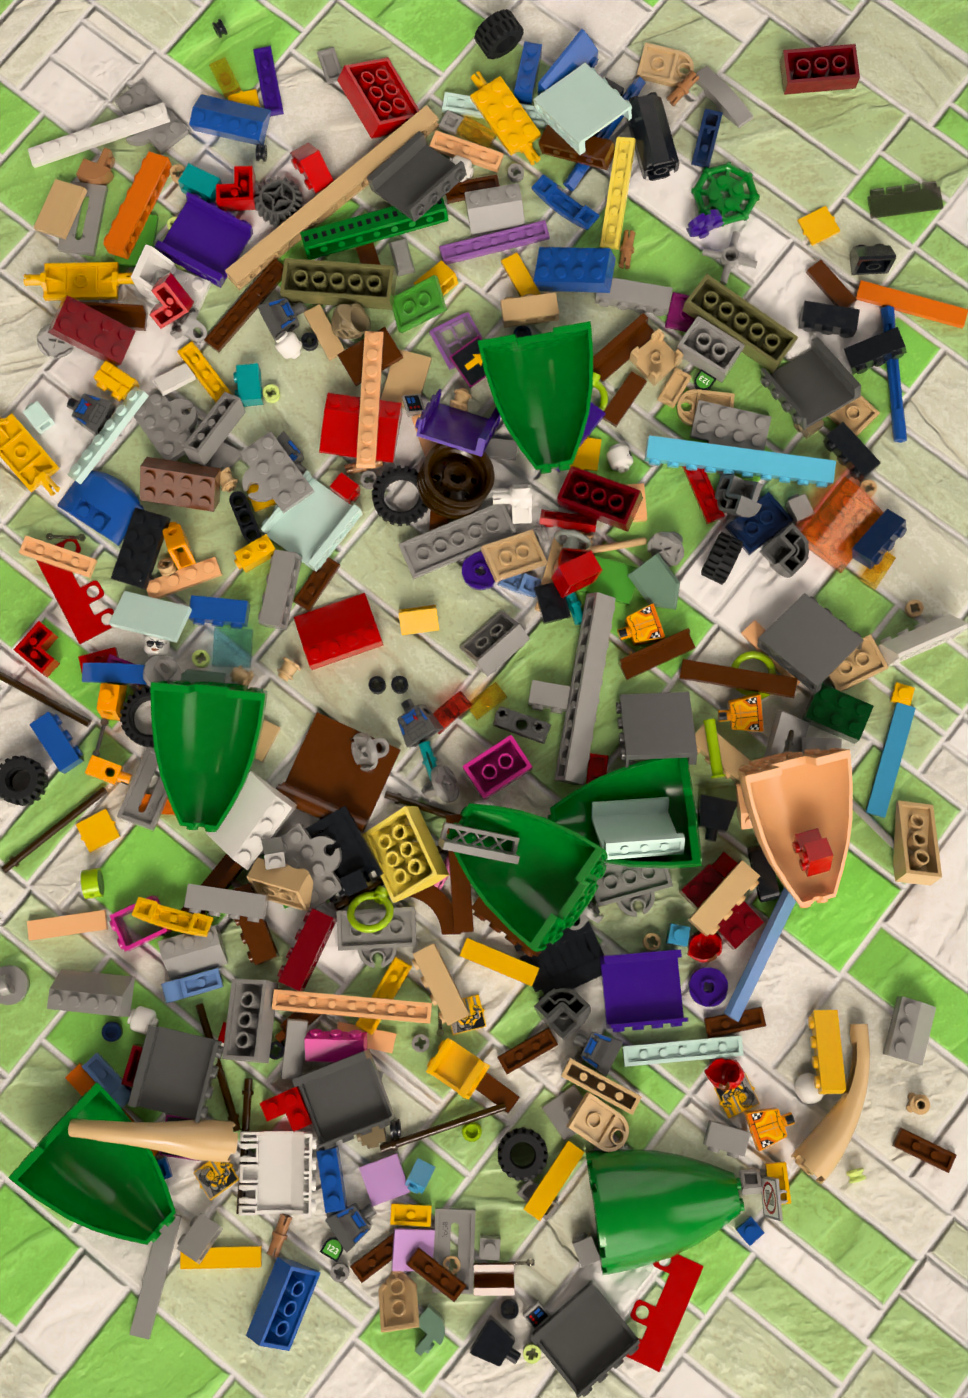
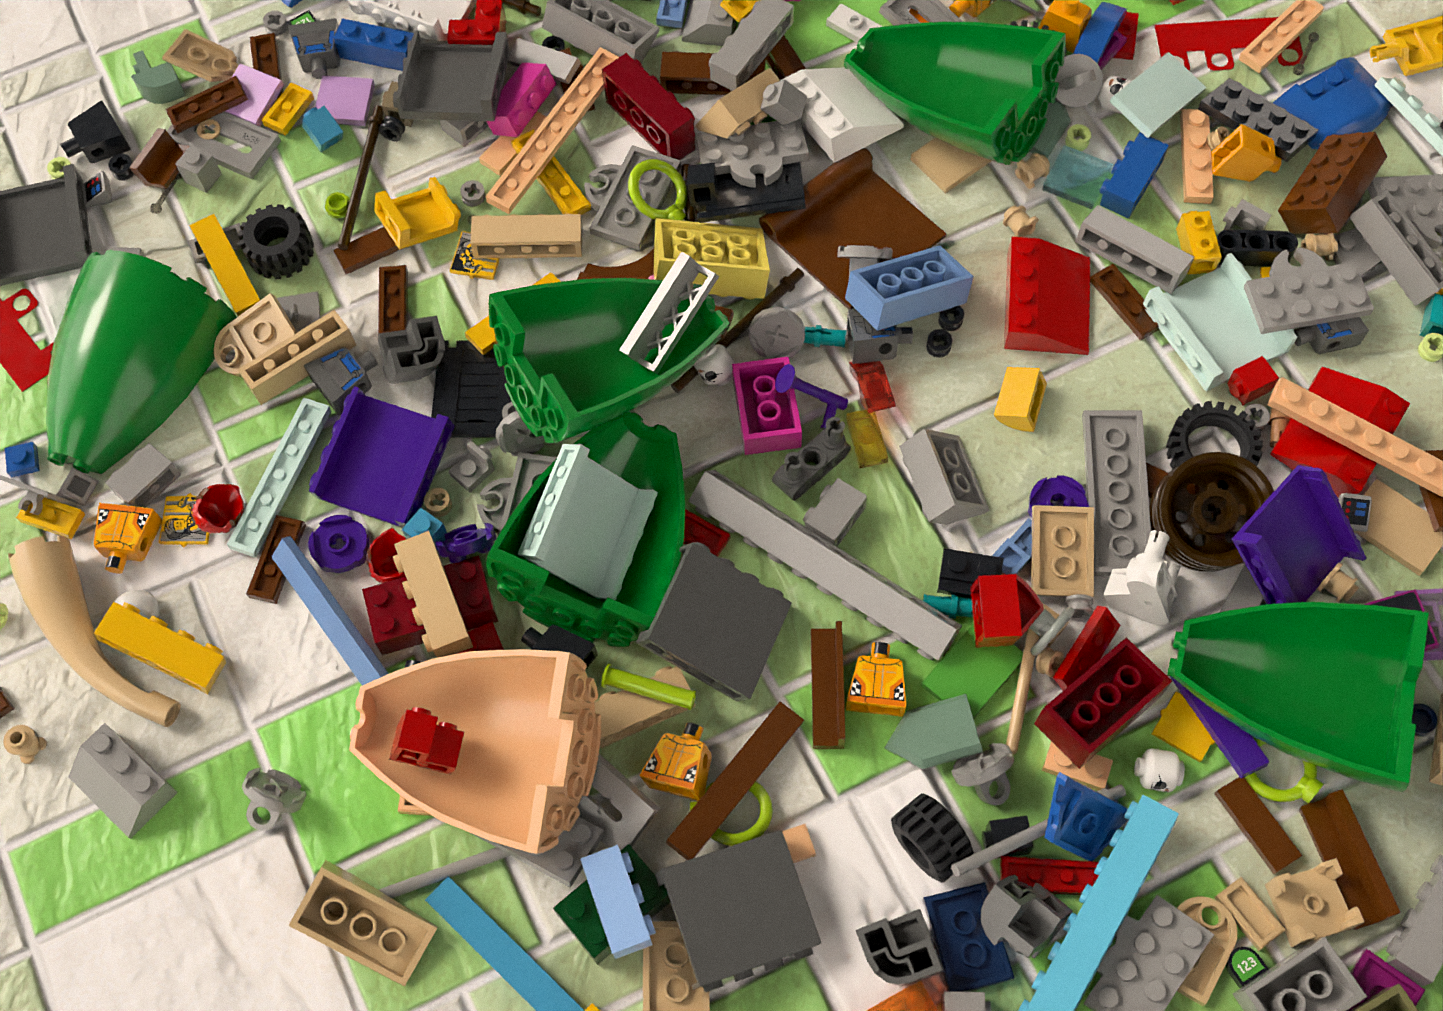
camera: 115 degrees right, 15 degrees down
none -> light grey tile [242,768,306,831]
none -> dark purple plate [436,523,497,563]
none -> light grey bracket [449,441,495,493]
none -> light blue brick [580,845,656,959]
none -> dark purple piece [775,364,848,430]
none -> white plate [826,4,883,43]
none -> medium blue brick [845,246,974,331]
none -> light grey bar [951,784,1126,877]
none -> black brick [982,815,1034,859]
none -> blue wing [1044,772,1128,861]
none -> light grey bracket [1223,199,1271,230]

